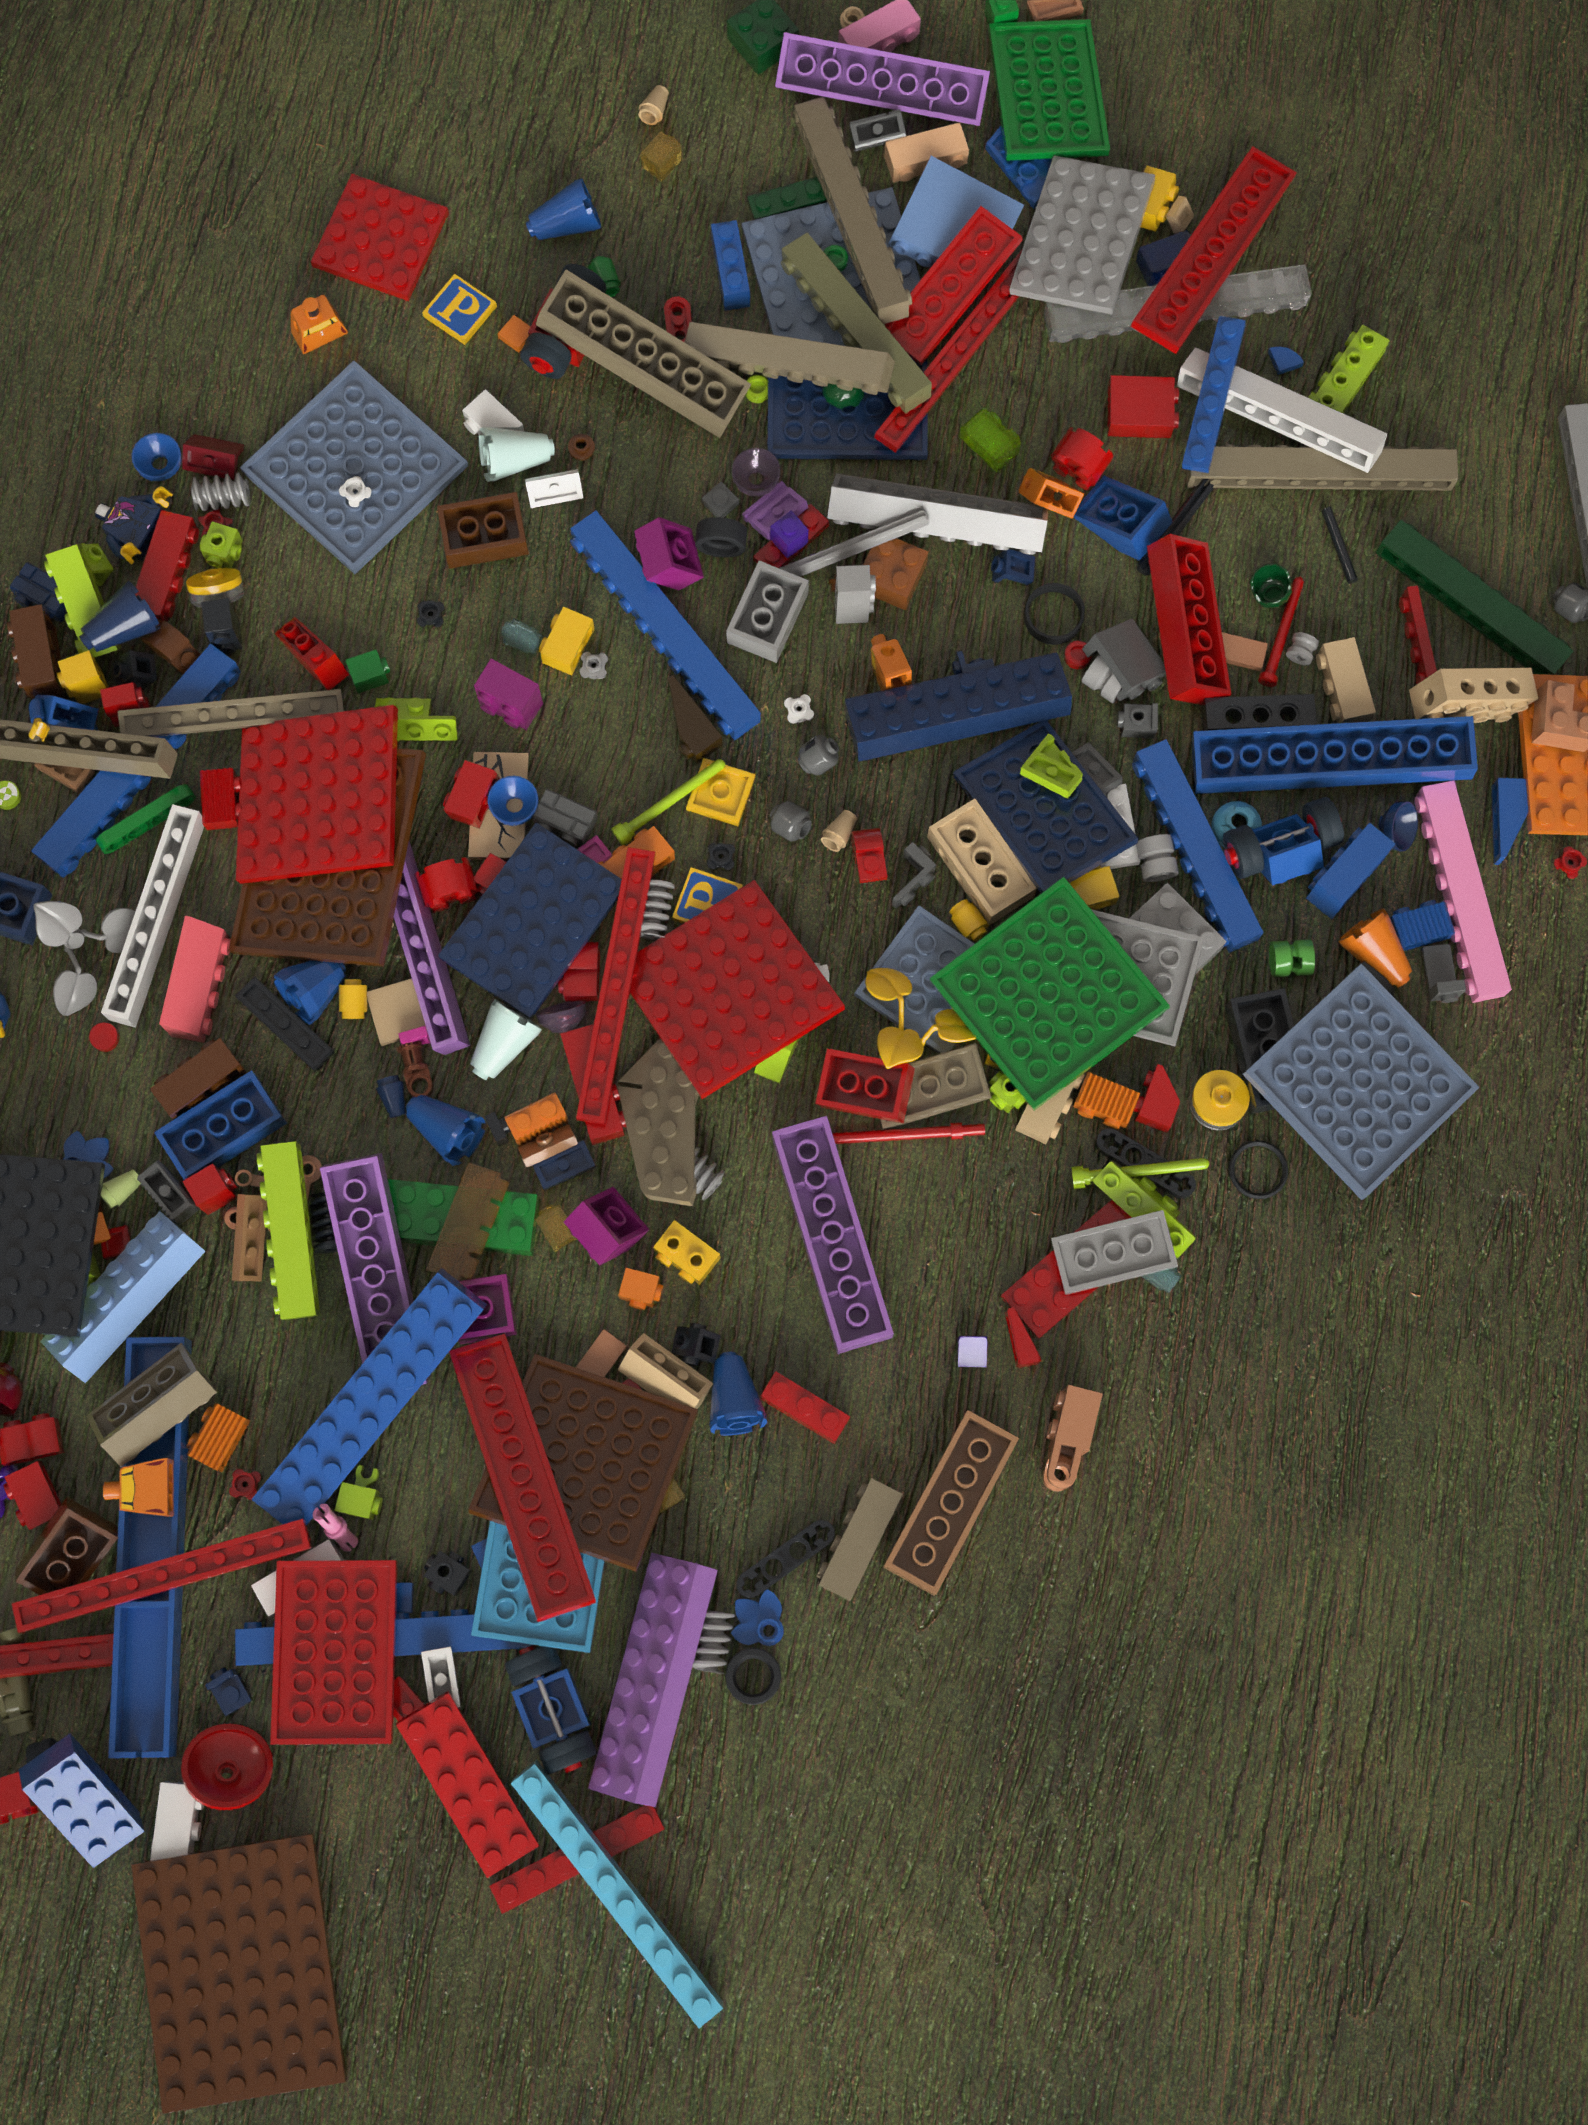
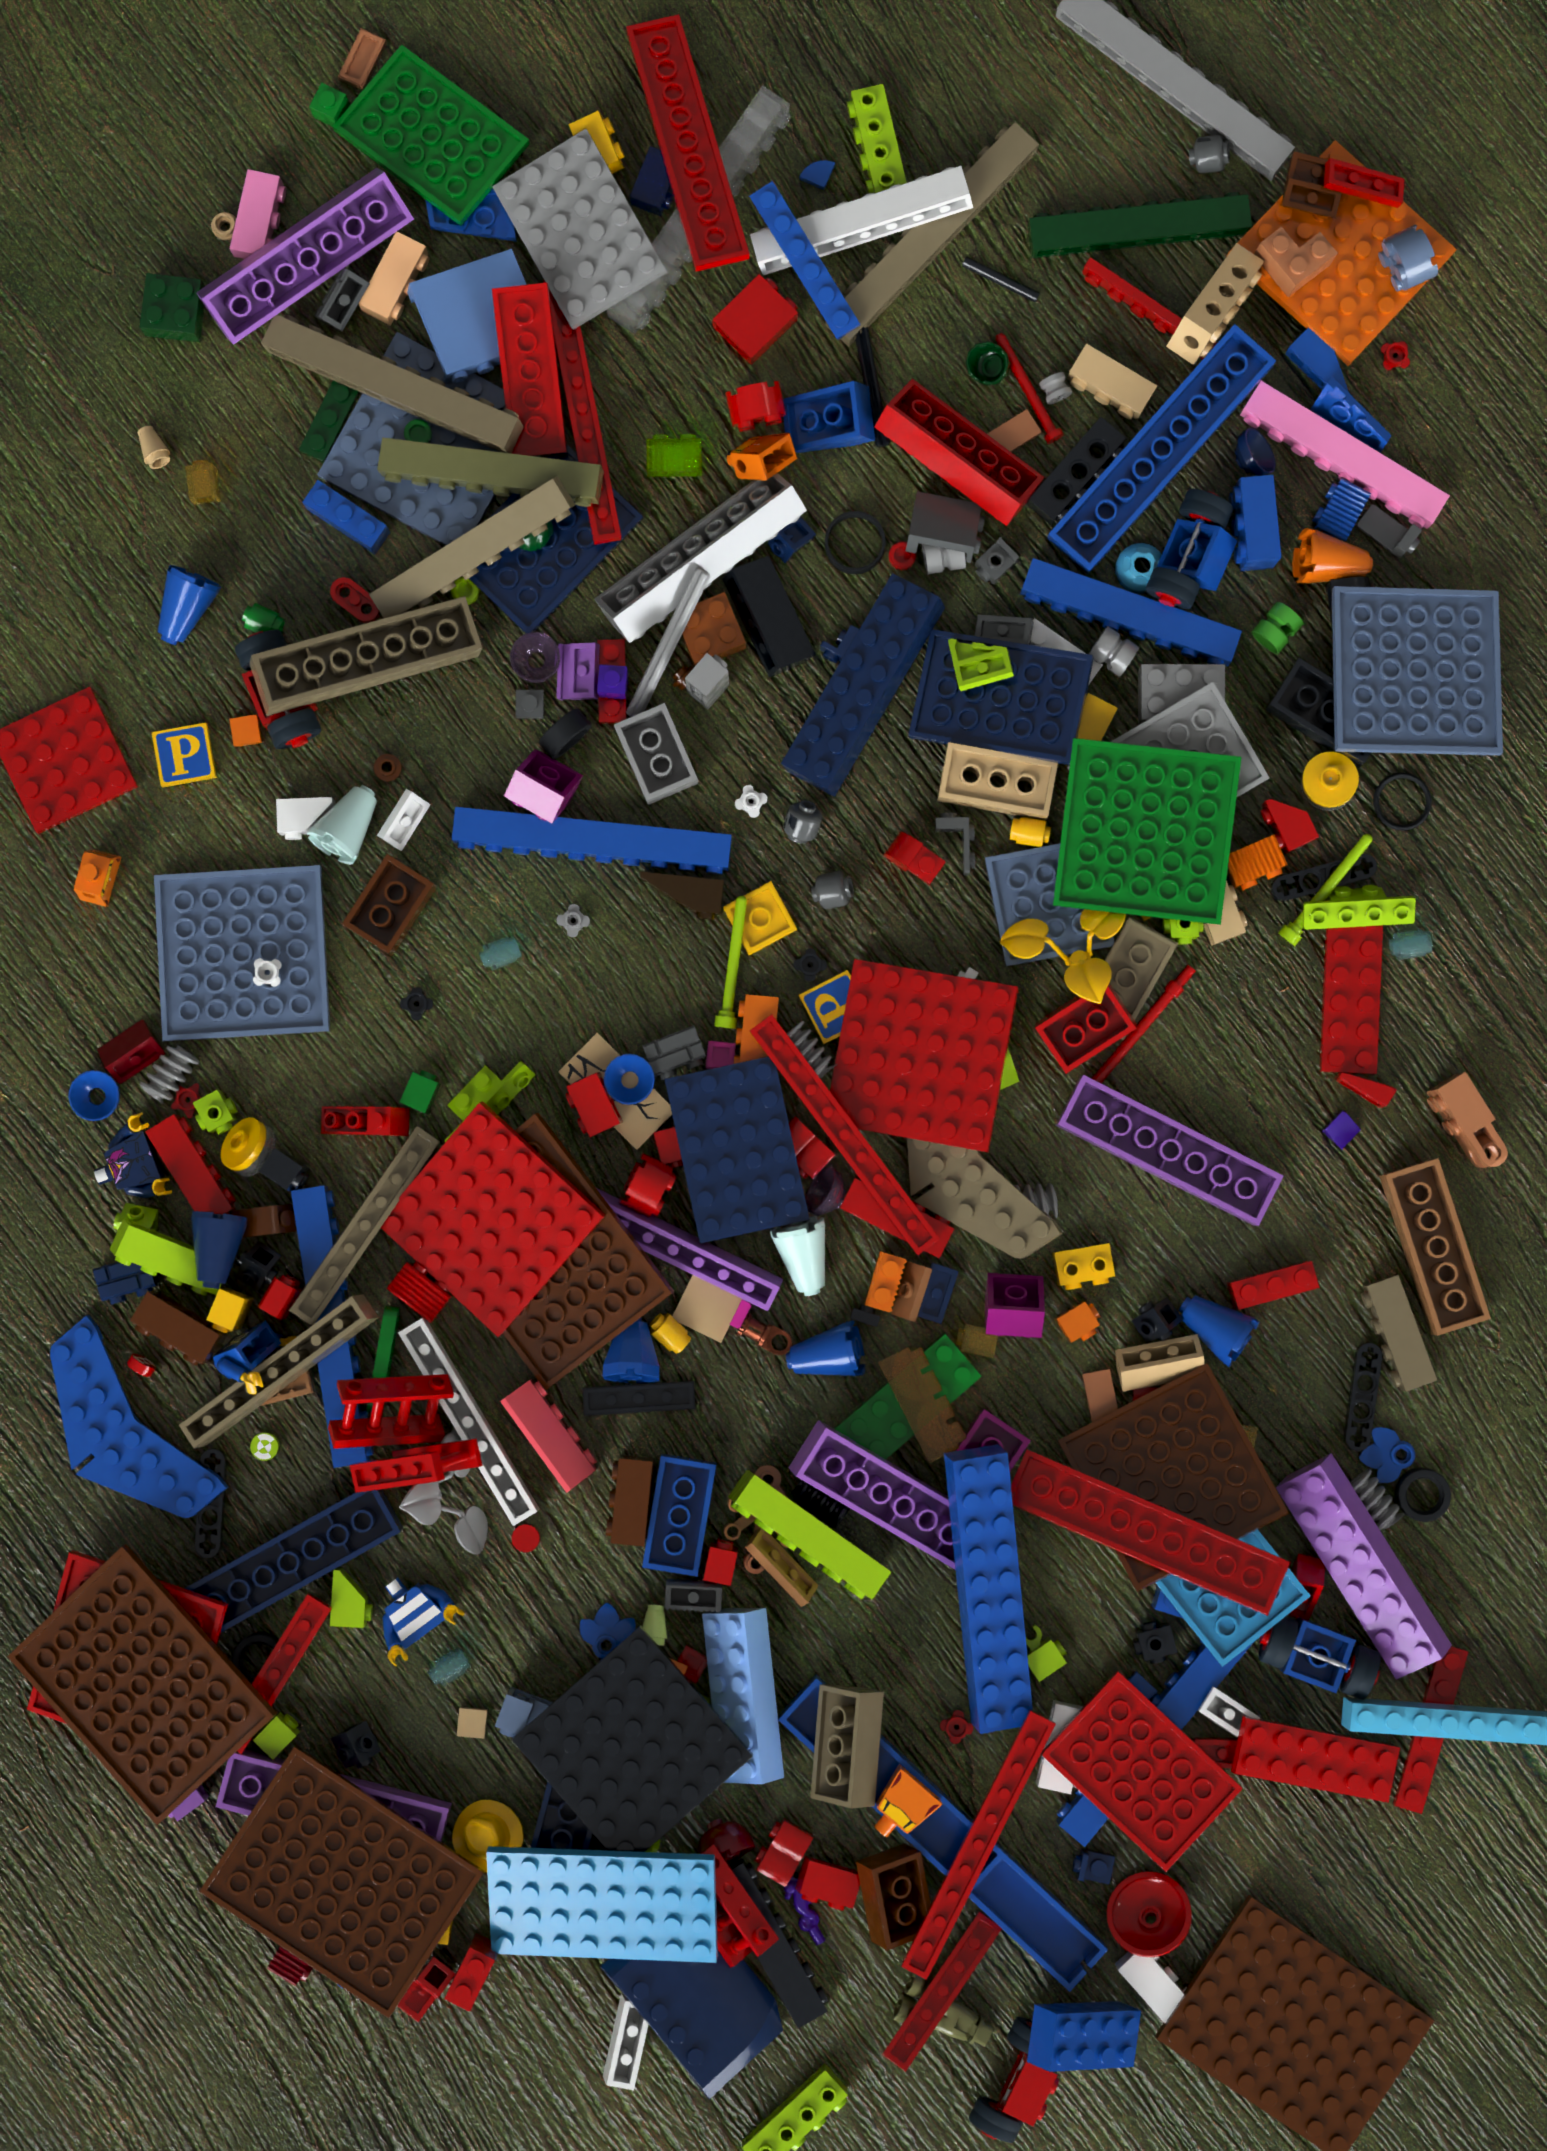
camera: 45 degrees left, 10 degrees up
orange brick [187,1403,250,1472] -> none
bright pink pin [312,1504,358,1552] -> none
dark blue cone [376,1075,406,1118] -> none
magenta brick [474,658,543,730] -> none
yellow brick [539,607,595,676] -> none
tan cone [821,810,857,852] -> none
orange torso [871,634,912,691] -> none
light grey plate [1051,1210,1178,1295] -> none
tan tile [1166,196,1194,235] -> none
none -> red fence [328,1374,454,1449]
none -> red fence [349,1438,483,1493]
none -> black brick [723,556,816,678]
none -> red slope [1288,1554,1325,1620]
none -> blue wing [1310,376,1392,453]

